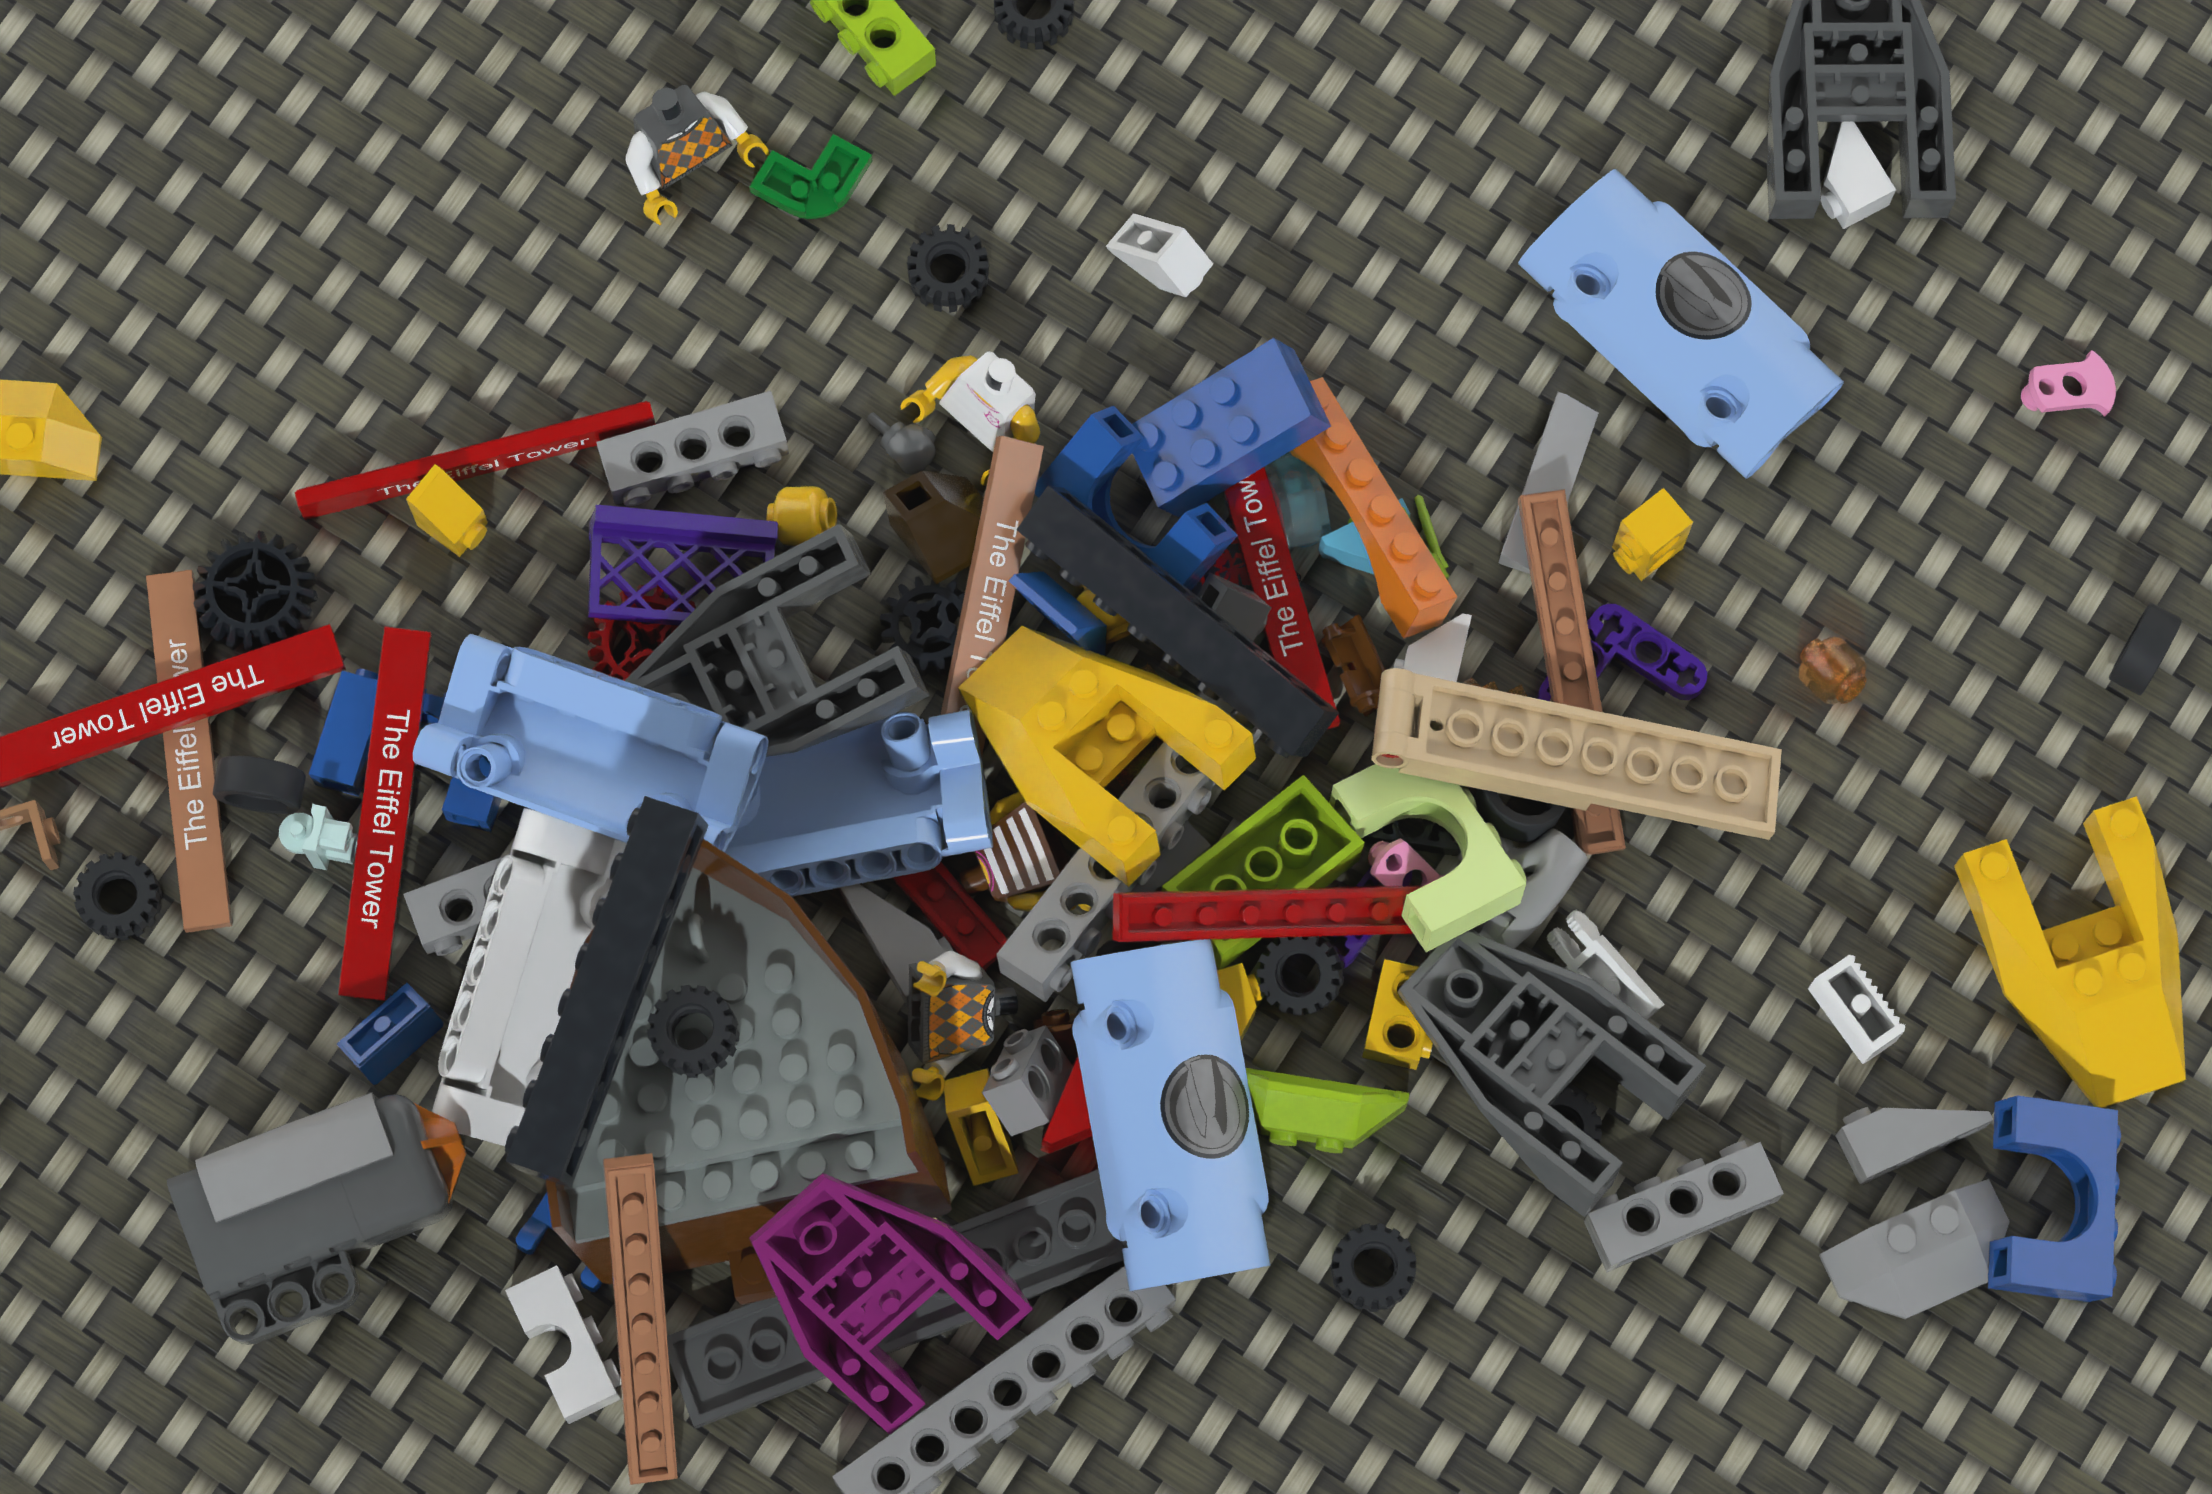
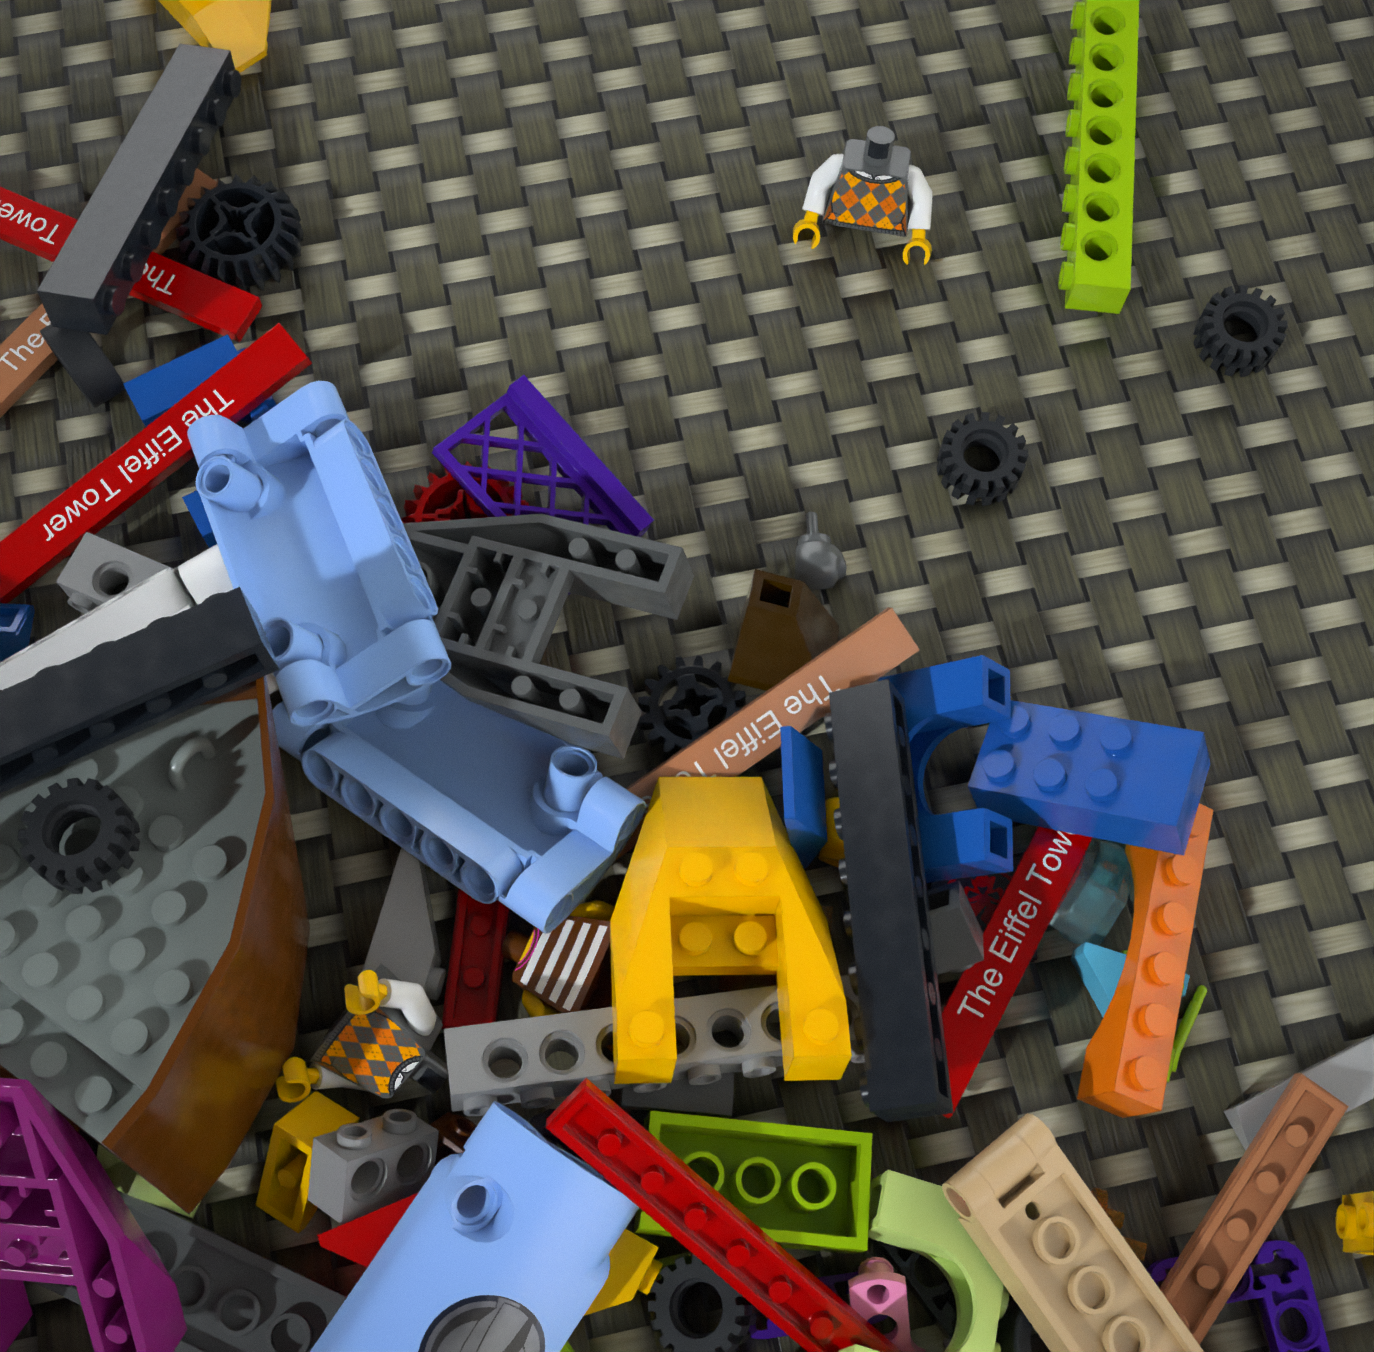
camera: 45 degrees right, 5 degrees down
light aqua hips [279,804,358,870] -> none
red tile [295,401,656,520] -> none
yellow slope [406,464,488,557] -> none
light grey brick [596,391,789,506] -> none
green plate [749,134,873,219] -> none
yellow head [766,486,837,546] -> none
torso [901,351,1040,486] -> none
white slope [1106,213,1213,297] -> none
reddish brown hinge [1321,614,1385,717] -> none
white slope [1394,613,1472,682] -> none
none -> brick [37,43,241,335]

